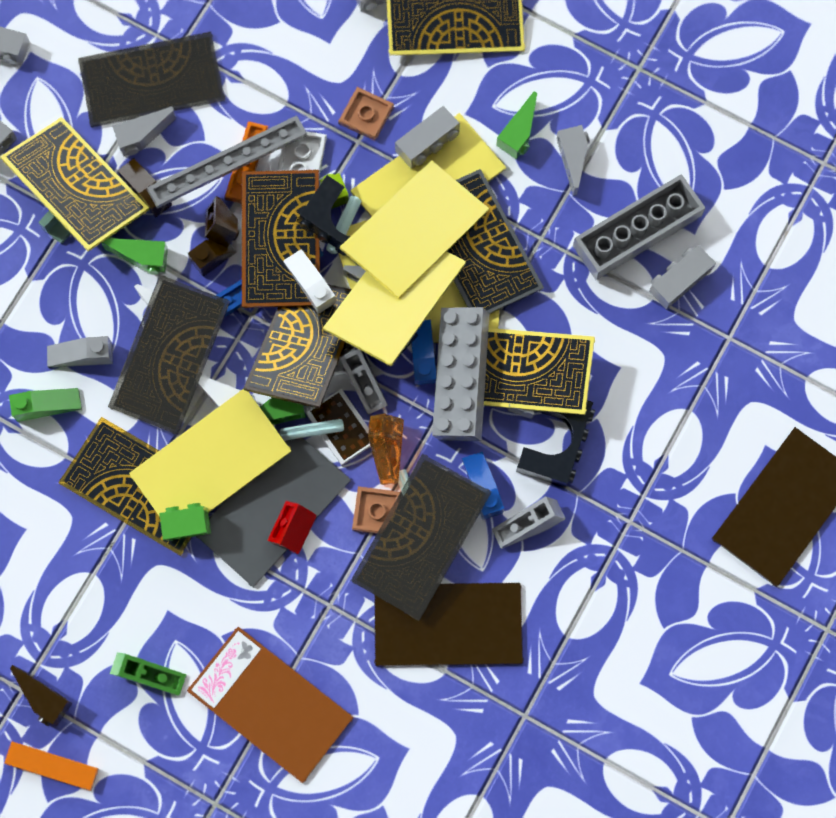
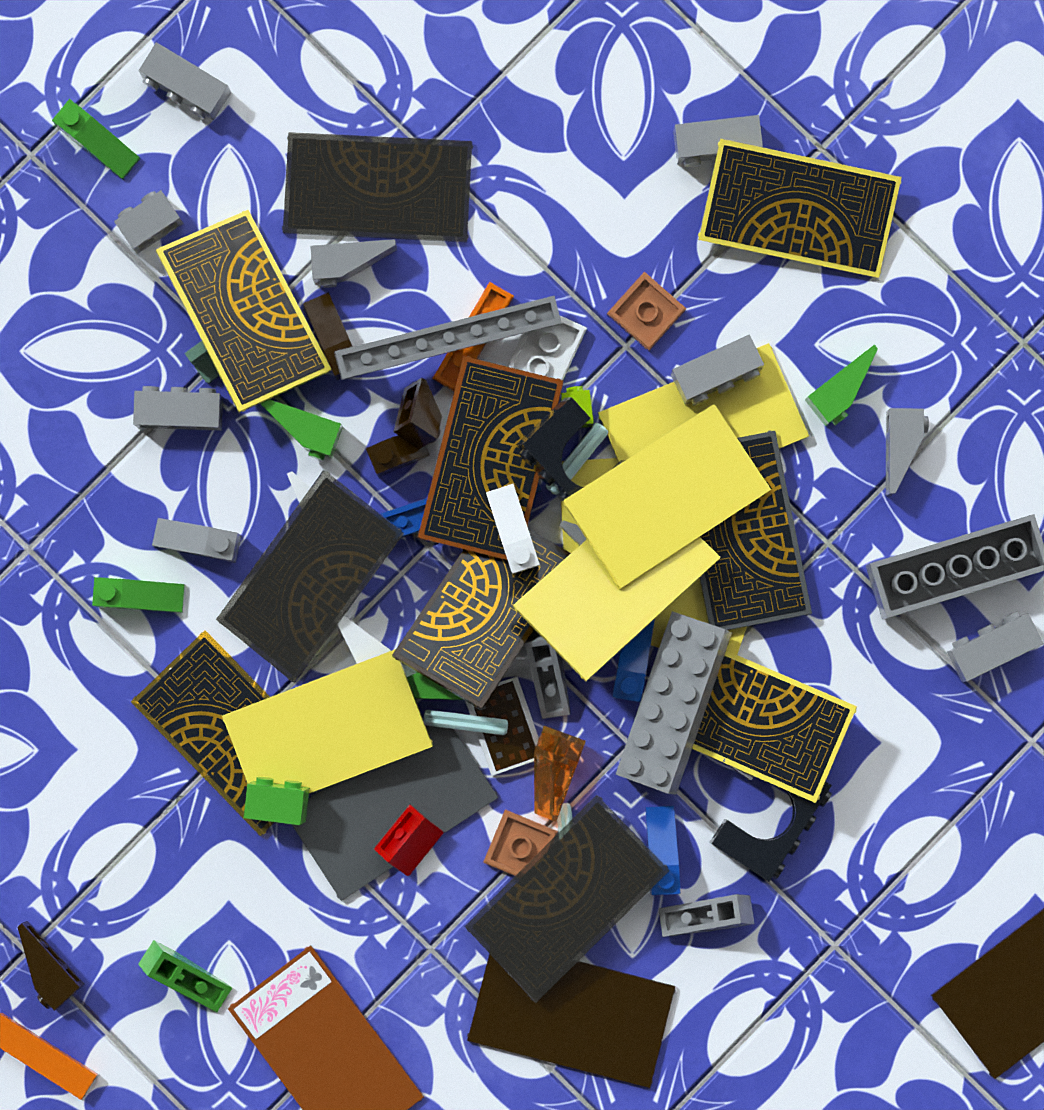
camera: 15 degrees right, 10 degrees up
none -> light grey brick [133,386,223,431]

